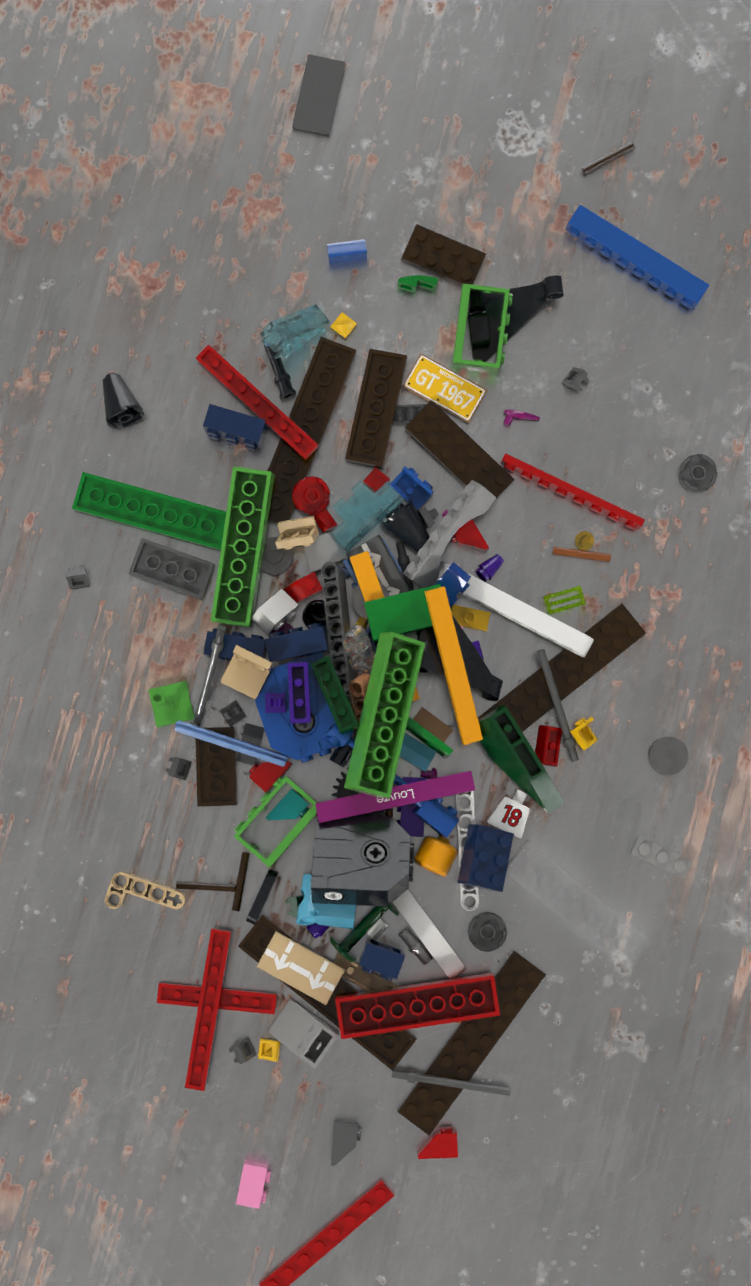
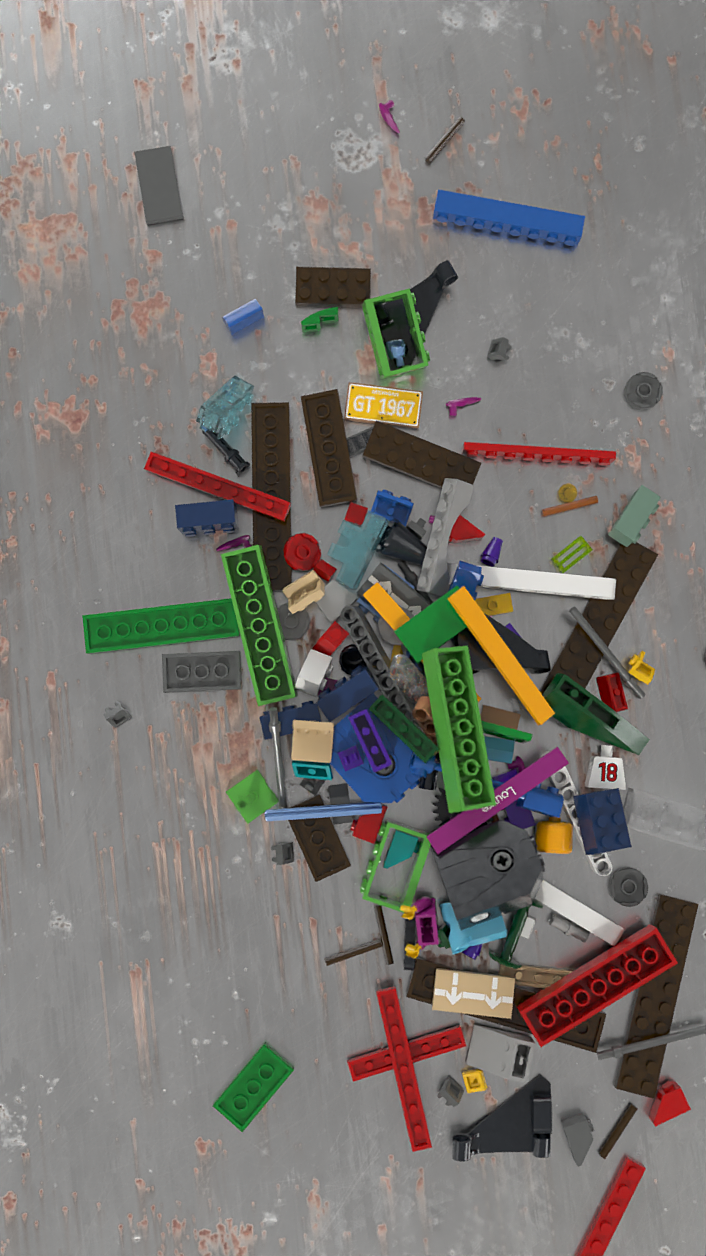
camera: 25 degrees left, 0 degrees up
black cone [103,373,144,429] -> none
tan beam [105,871,187,909] -> none
bright pink brick [236,1160,271,1209] -> none
yellow tile [330,312,357,340] -> none
dark blue brick [359,937,405,981] -> none
none -> green tile [213,1042,294,1132]
none -> magenta bar [216,535,252,551]
none -> teal slope [292,760,333,780]
none -> magenta bar [379,100,400,134]
none -> medium blue piece [386,339,405,368]
none -> magenta torso [400,896,439,958]
none -> black panel [452,1075,552,1162]
none -> dark brown bar [599,1104,638,1159]
none -> sand green brick [608,485,661,547]

